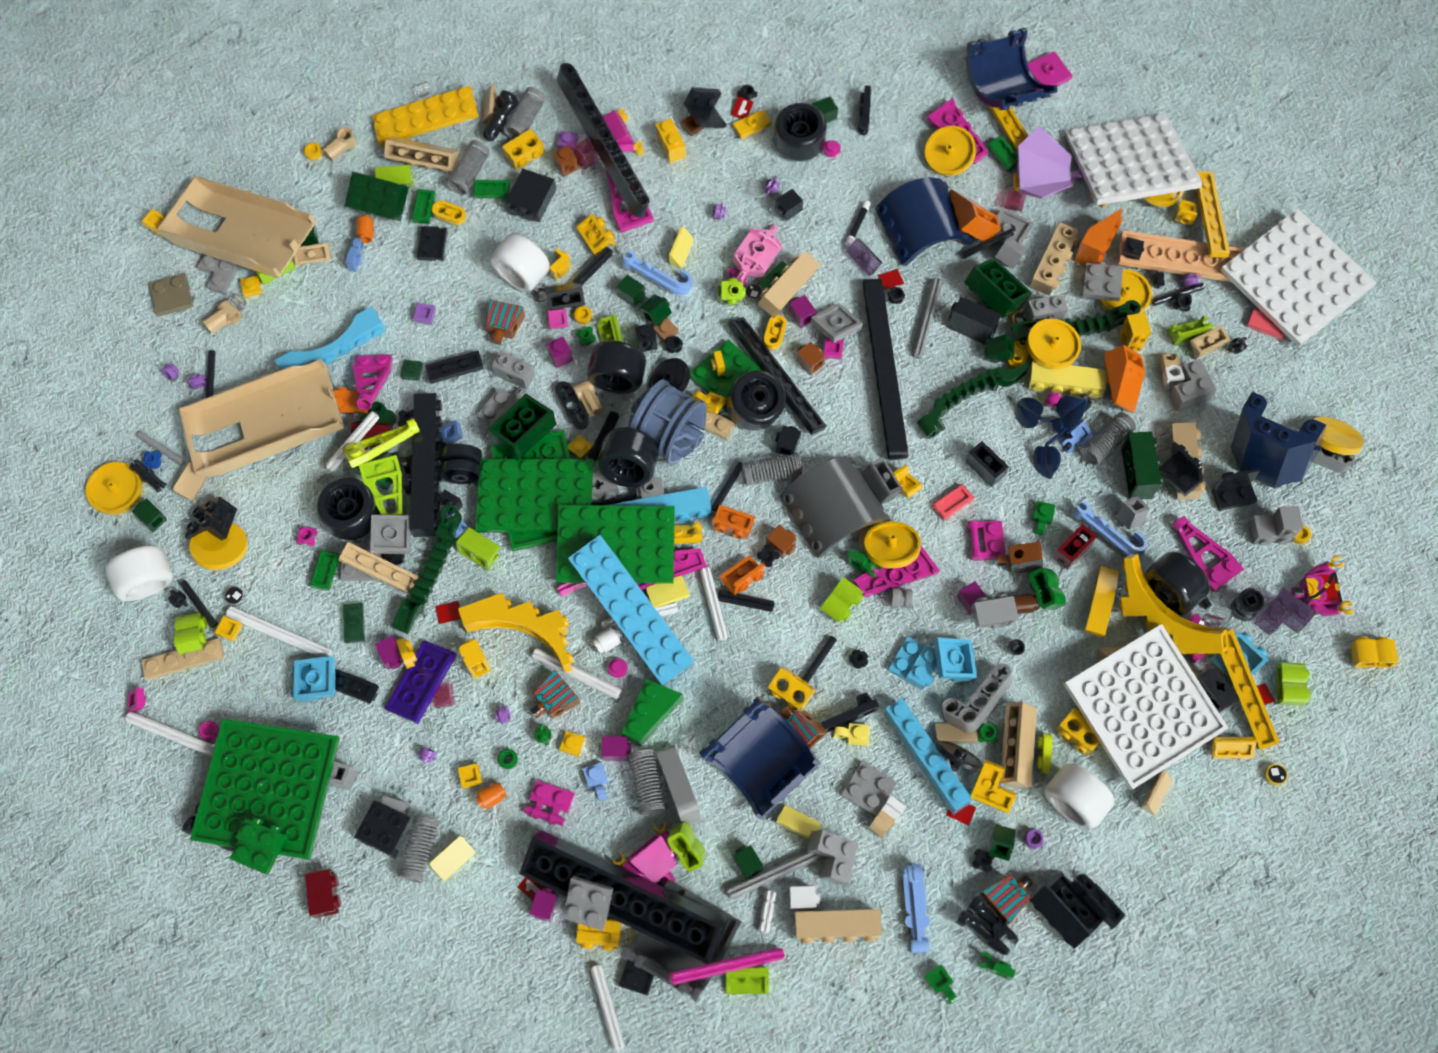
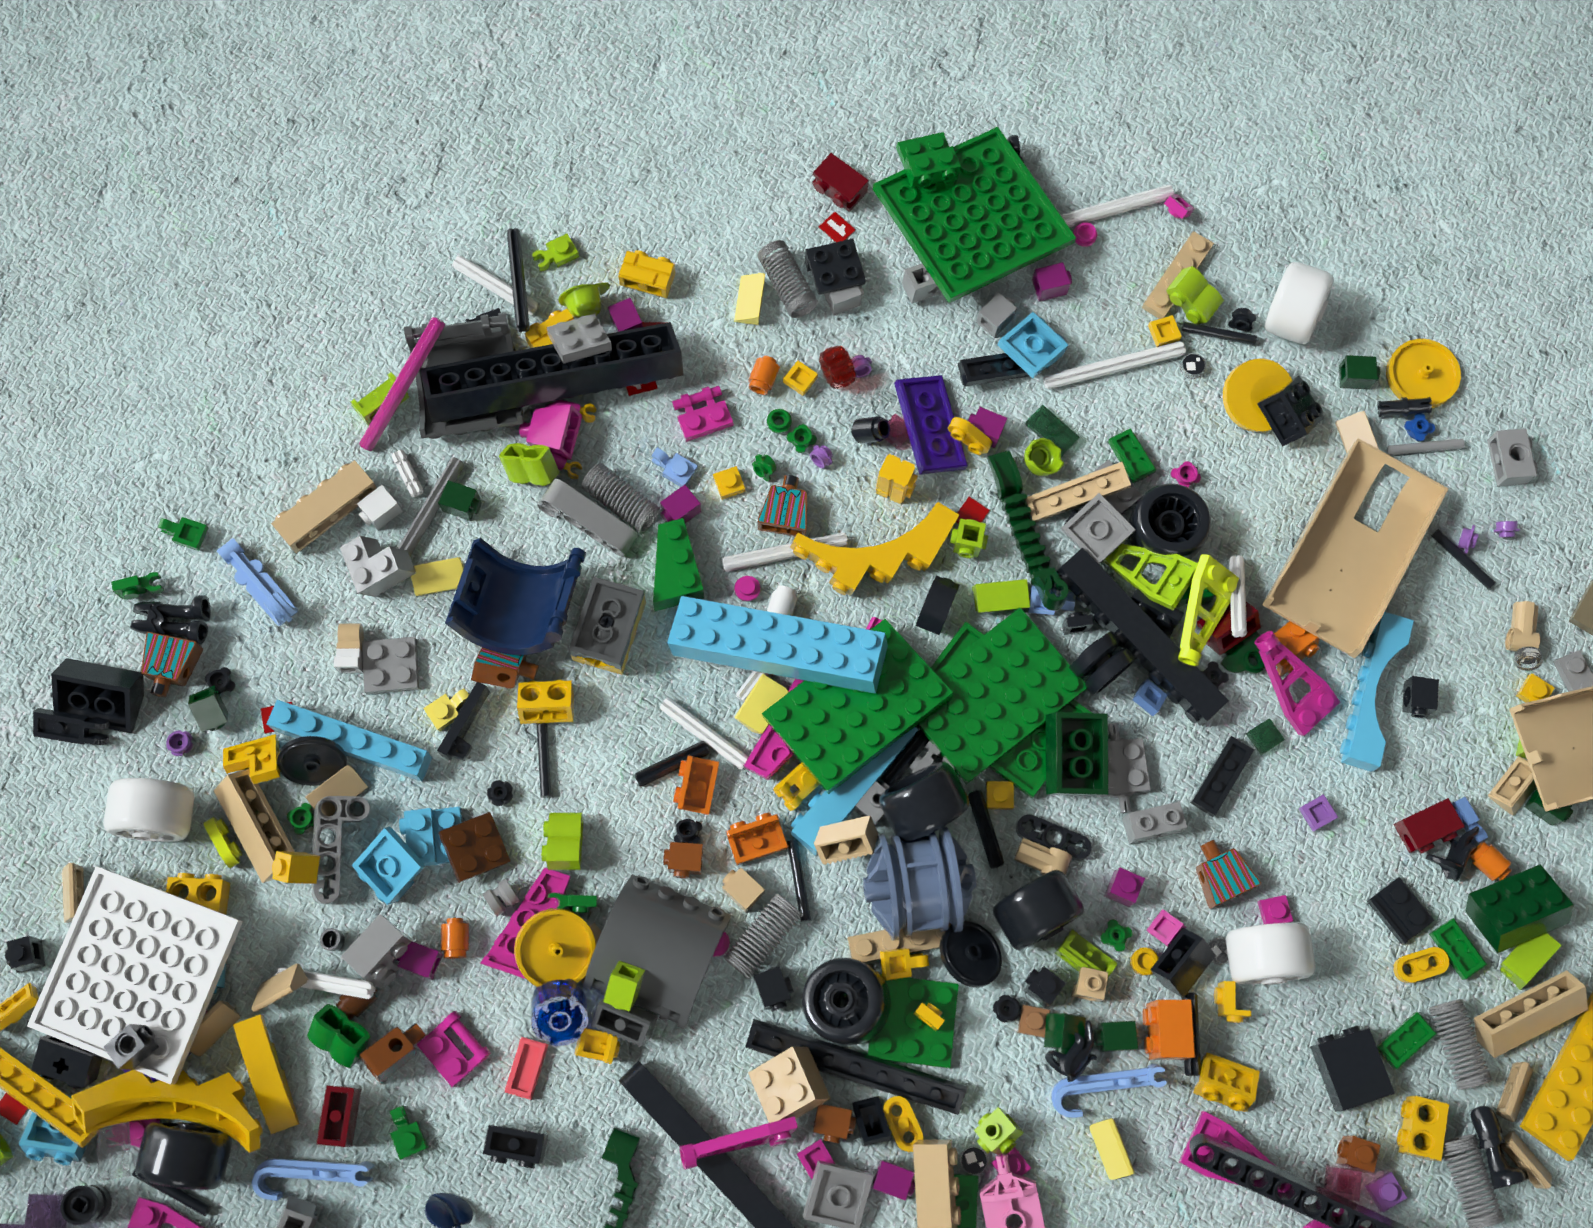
camera: 135 degrees right, 5 degrees up
none -> black brick [5,936,46,973]
none -> black brick [103,1024,159,1070]
none -> tan slope [252,963,308,1012]
none -> yellow brick [272,851,320,884]
none -> white axle [275,967,376,999]
none -> reddish brown plate [438,812,511,883]
none -> orange brick [441,918,469,959]
none -> black axle [507,228,530,332]
none -> clear blue brick [531,979,588,1046]
none -> lime plate [532,233,579,271]
none -> lime piece [558,282,610,318]
none -> dark grey piece [569,576,646,675]
none -> lime brick [603,961,645,1012]
none -> yellow brick [618,250,676,298]
none -> dark pink plate [679,1116,798,1170]
none -> tan brick [722,867,765,913]
none -> tan brick [748,1046,831,1123]
none -> green plate [787,424,817,453]
none -> tan brick [814,815,879,865]
none -> red sticker [818,212,856,242]
none -> clear red gear [819,346,856,389]
none -> black brick [851,416,890,444]
none -> black slope [852,1096,892,1146]
none -> black brick [915,575,960,635]
none -> lime brick [950,519,988,559]
none -> light grey brick [976,292,1017,338]
none -> lime hair [1024,438,1064,477]
none -> magenta brick [1032,262,1072,301]
none -> black piece [1045,1020,1097,1082]
none -> tan bracket [1071,967,1108,1002]
none -> orange brick [1142,1000,1195,1060]
none -> dark pink plate [1257,895,1293,924]
none -> dark red brick [1393,798,1465,854]
none -> black brick [1402,676,1439,718]
none -> black piece [1425,826,1479,882]
none -> light grey brick [1487,428,1537,487]
none -> tan slope [1496,1062,1533,1122]

